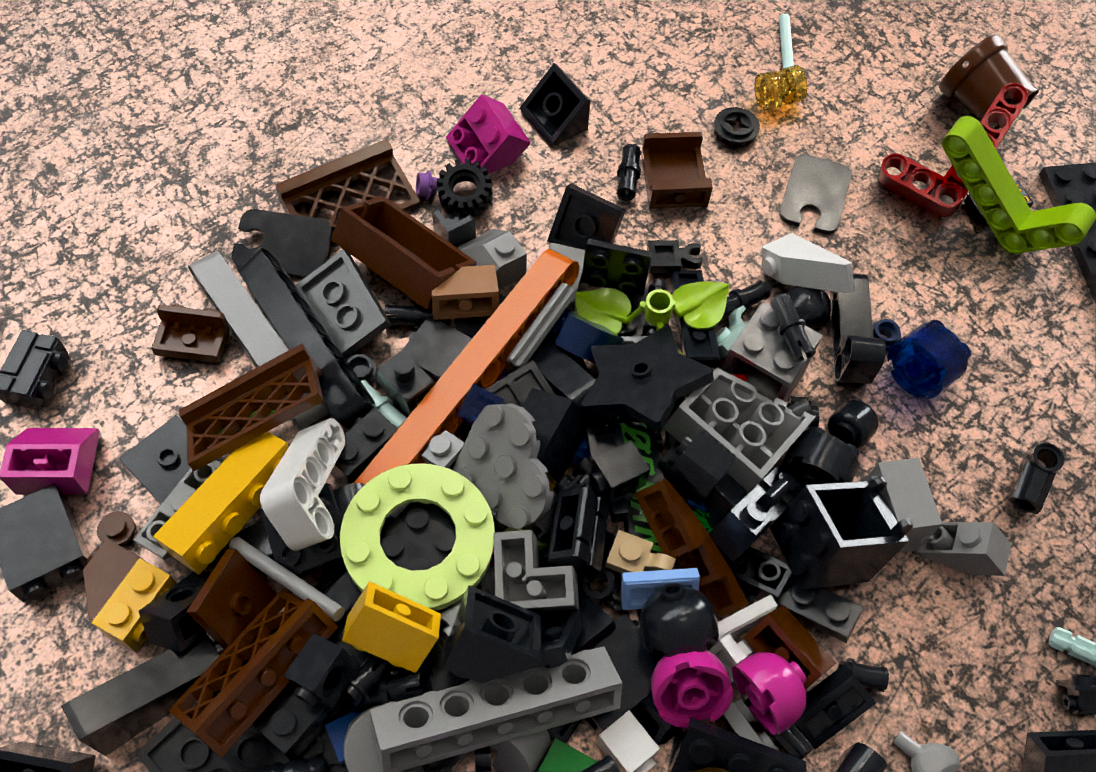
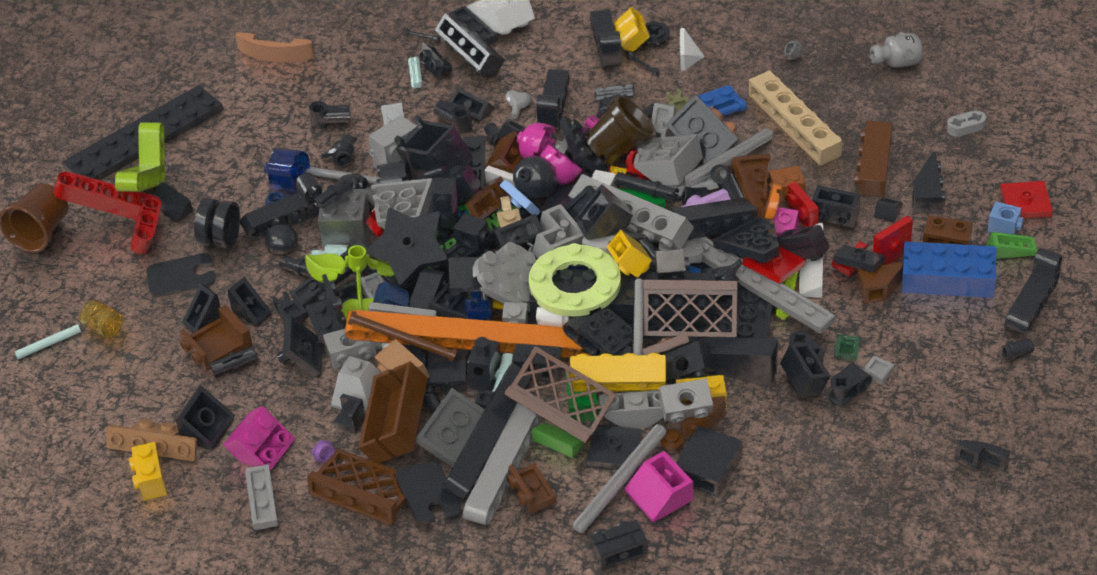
camera: 115 degrees left, 15 degrees down
white beam [260,418,345,551] -> none
black tyre [436,159,493,218] -> none
black gear [714,107,760,147] -> none
white slope [761,233,854,294] -> none
none -> medium nougat bracket [106,419,197,461]
none -> yellow brick [129,442,167,501]
none -> black slope [153,182,193,222]
none -> black slope [181,284,220,332]
none -> black wheel [194,198,241,249]
none -> black slope [227,277,272,326]
none -> light grey plate [245,464,278,530]
none -> light grey bar [302,166,380,185]
none -> black animal [321,135,357,167]
none -> reddish brown bar [348,311,457,362]
none -> black piece [433,99,473,133]
none -> black slope [449,87,495,121]
none -> light grey axle [573,424,666,534]
none -> light grey brick [658,378,713,423]

